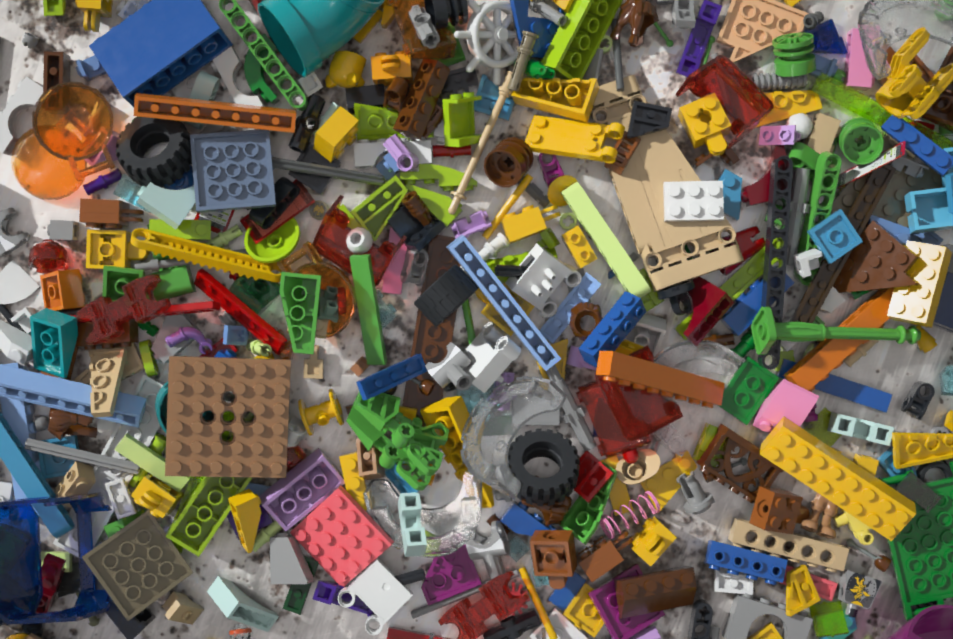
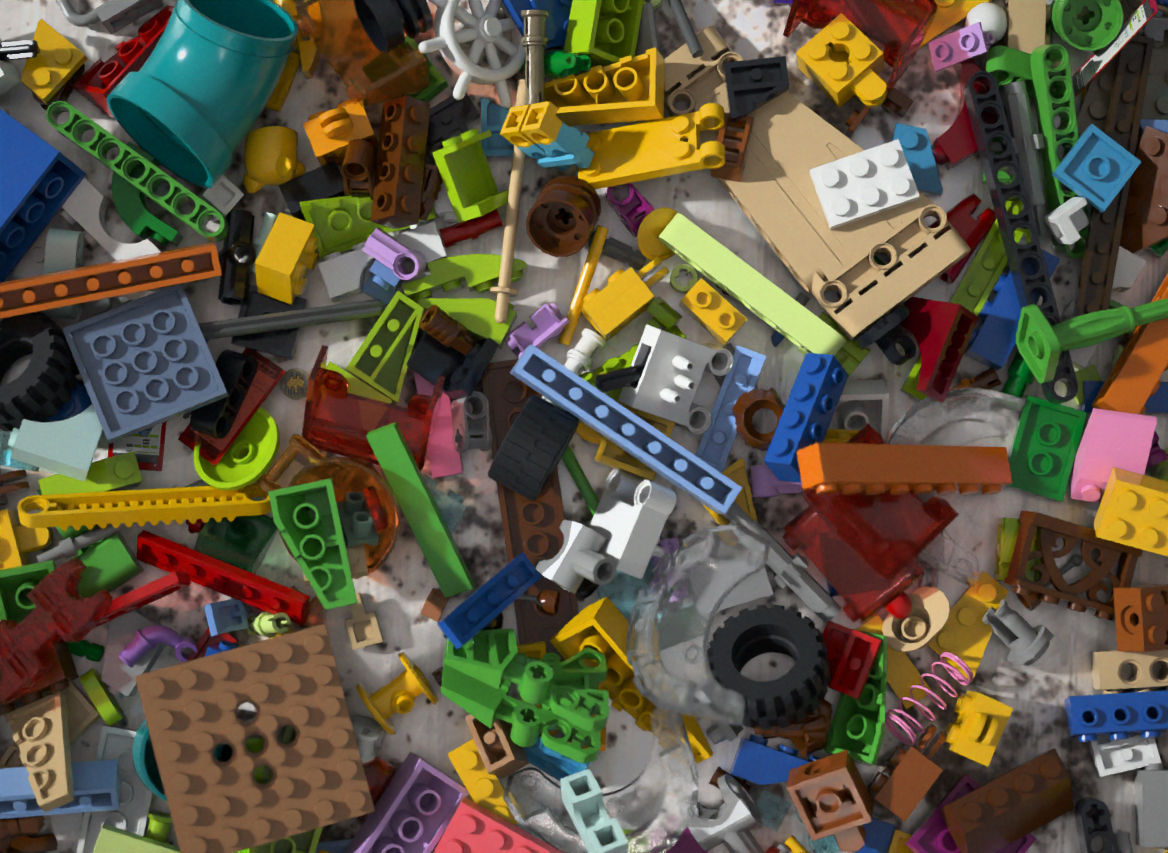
camera: 20 degrees left, 5 degrees down
yellowish green pin [204,224,243,247] -> none
light grey bush [218,311,237,325] -> none
white piece [346,227,373,254] -> none
light grey piece [408,4,440,49] -> none
none -> hips [500,101,594,171]

